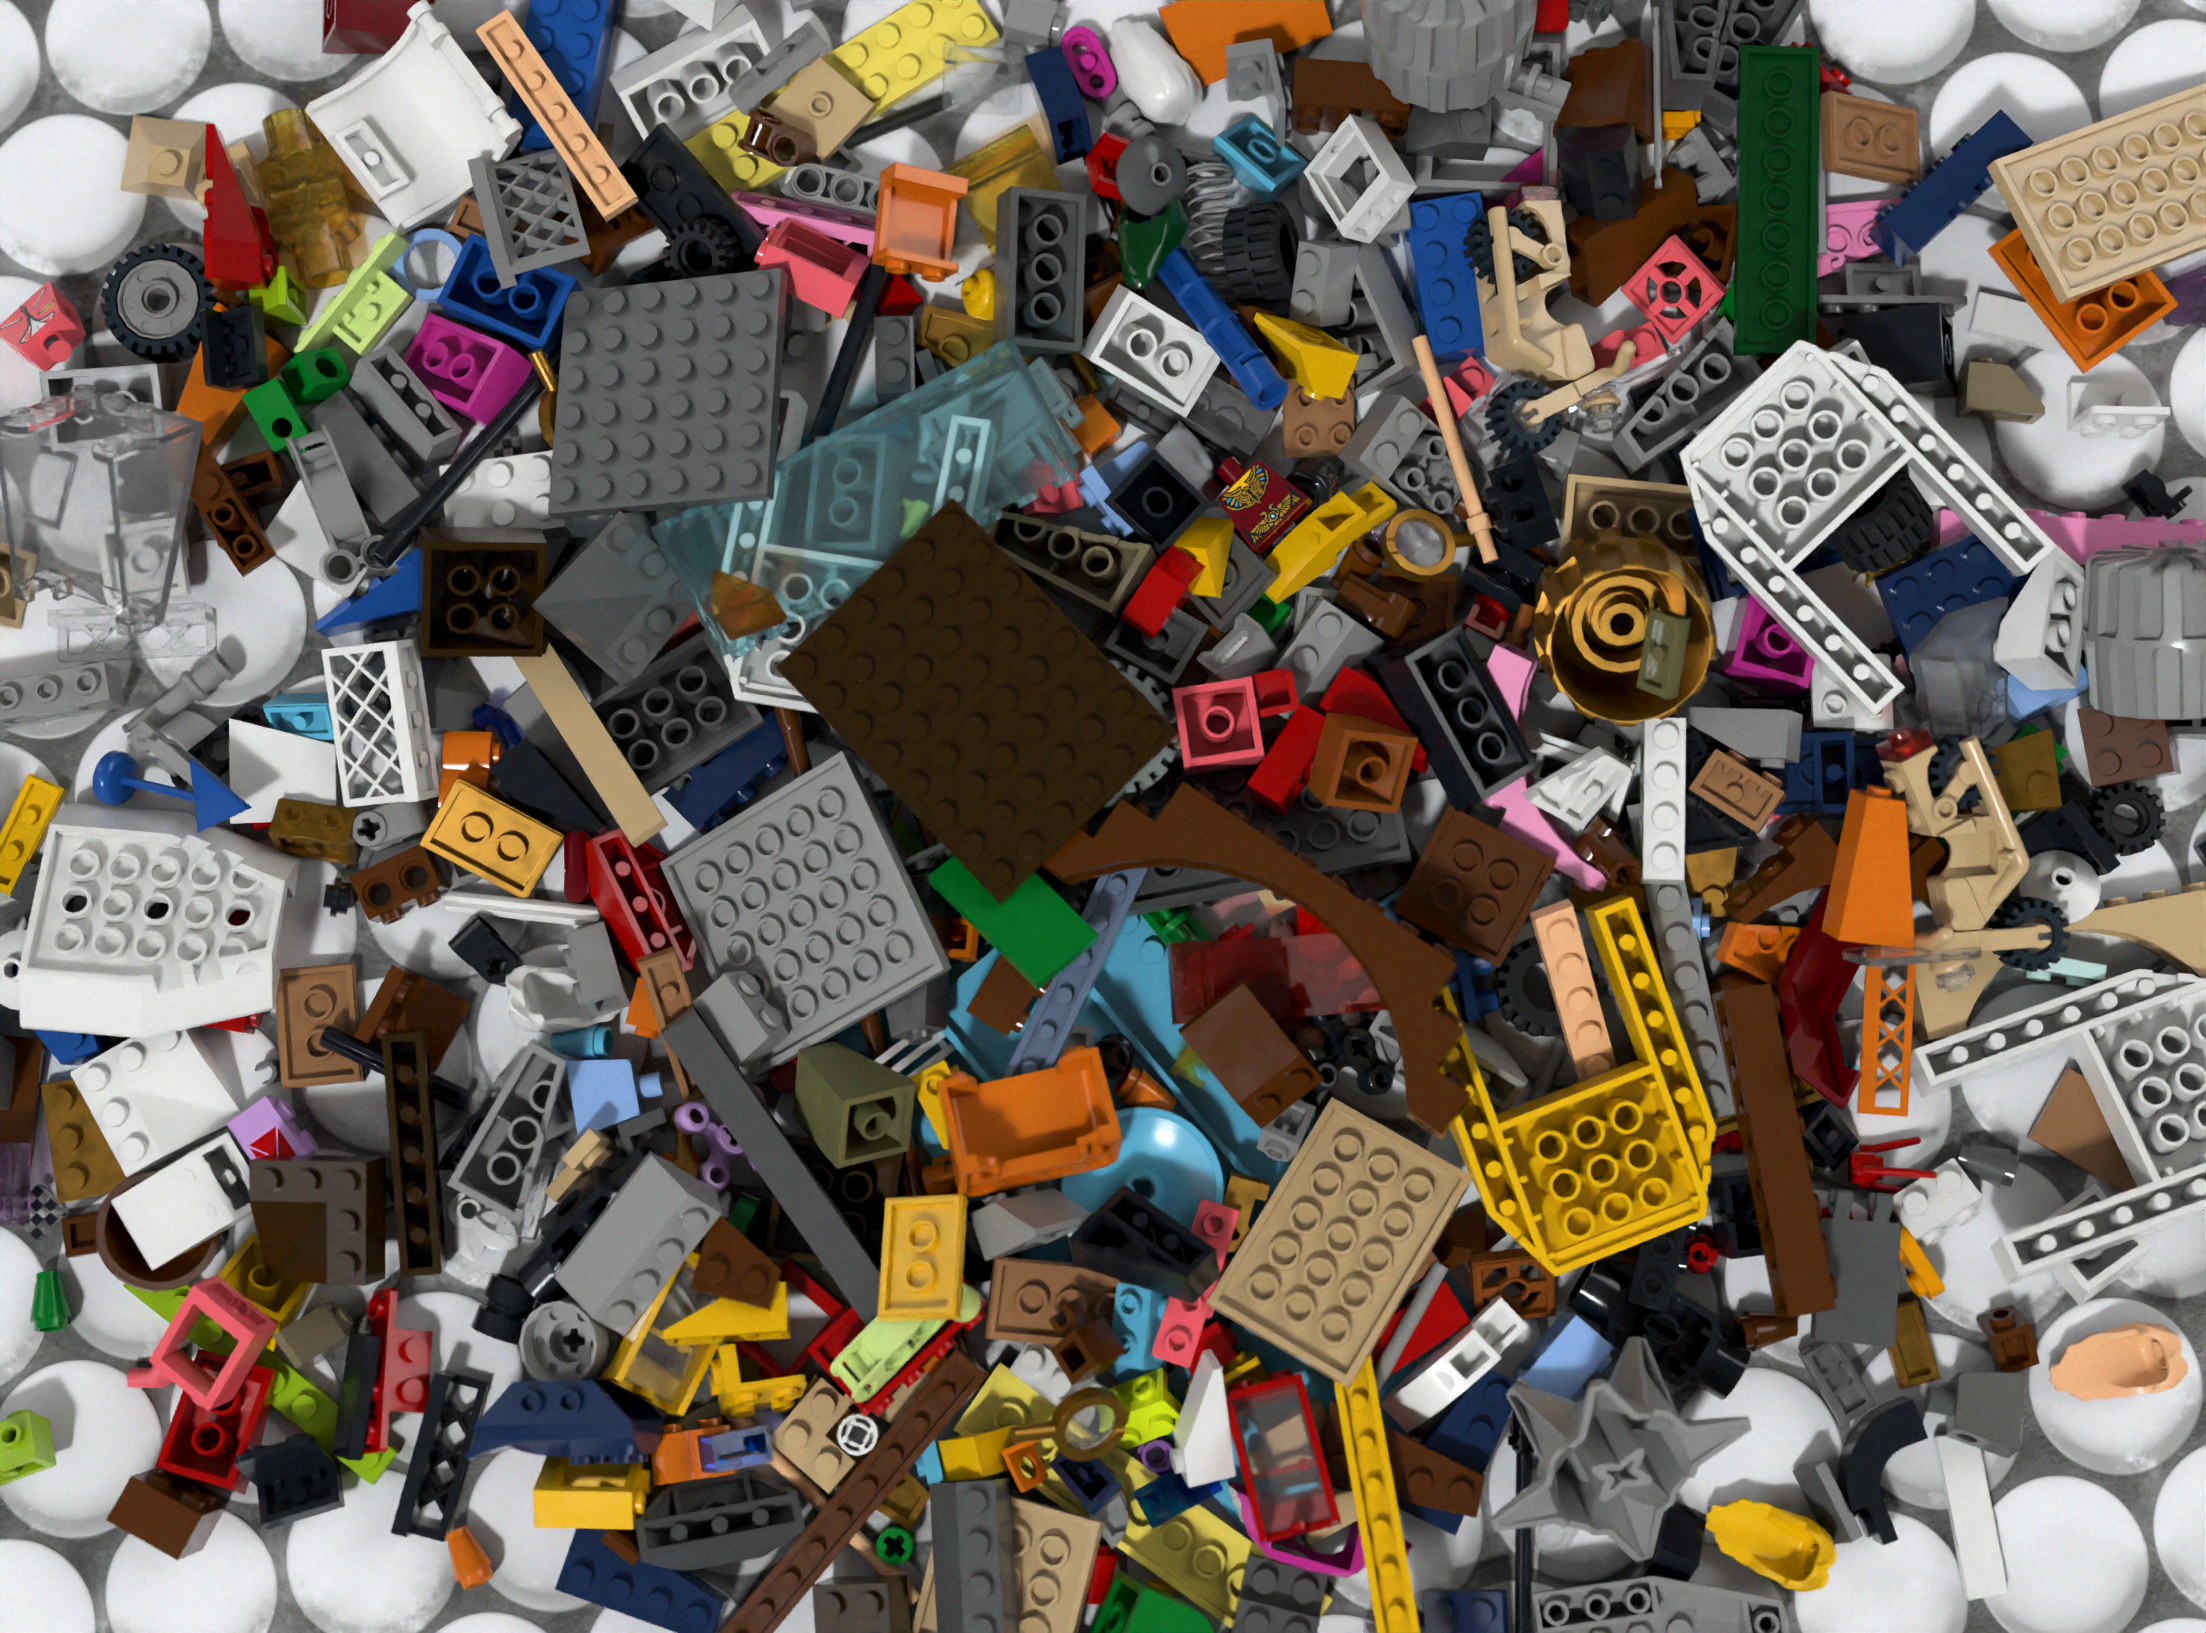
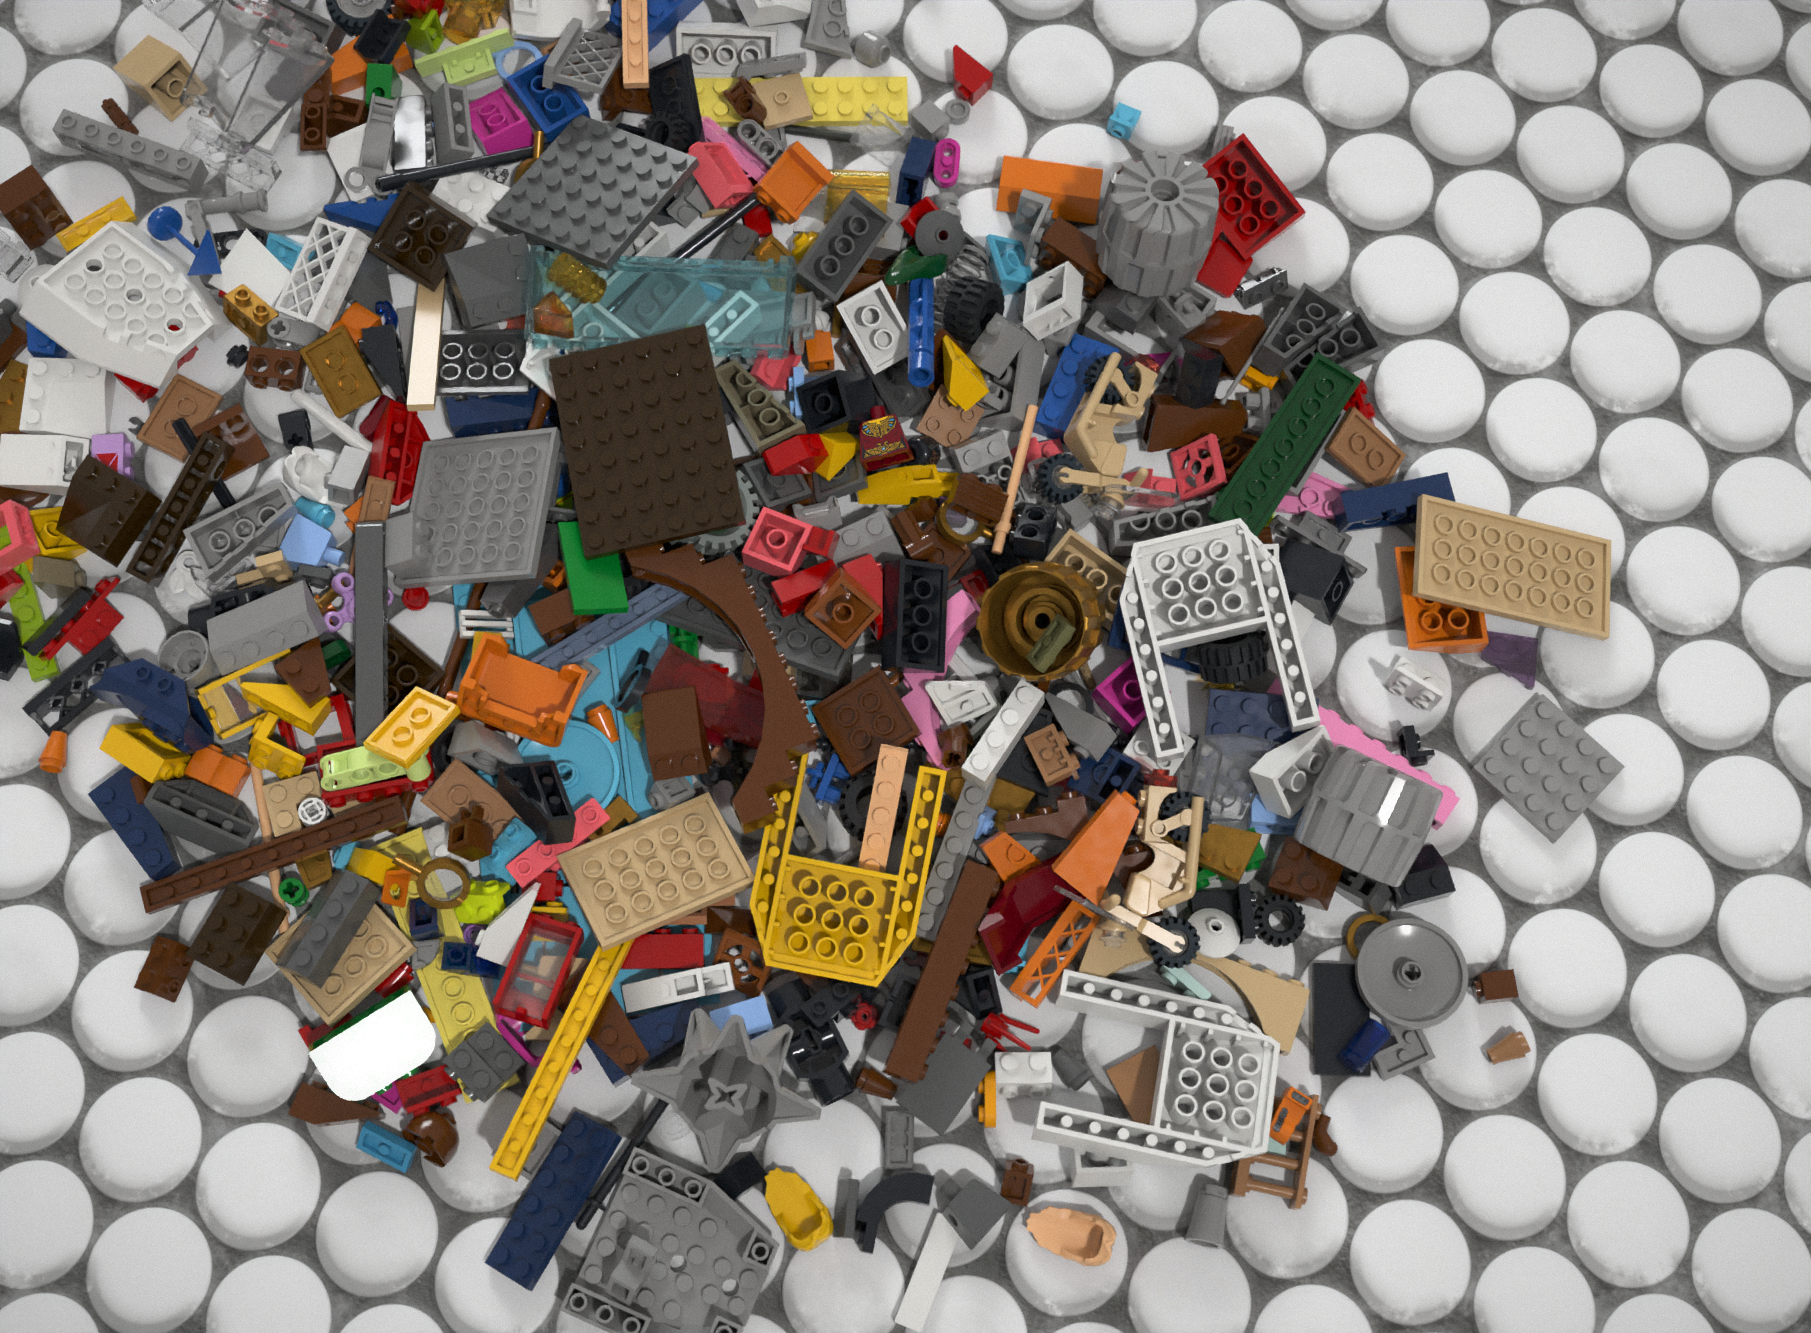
camera: 25 degrees right, 10 degrees down
green brick [280,346,352,406] -> none
black wheel [471,1273,538,1345] -> none
tan piece [597,113,614,156] -> none
clear blue piece [697,1424,774,1473] -> none
olive slope [793,1041,916,1169] -> none
black wheel [1093,1033,1134,1079] -> none
white hair [1108,18,1203,128] -> none
green plate [1245,593,1292,639] -> none
light grey bar [1373,1260,1449,1394] -> none
pearl gold tile [1886,1299,1941,1390] -> none
dark tan slope [1955,357,2045,424] -> none
white tile [1968,292,2067,355] -> none
none -> clear yellow piece [548,252,607,304]
none -> black piece [614,650,652,714]
none -> reddish brown brick [945,473,1009,528]

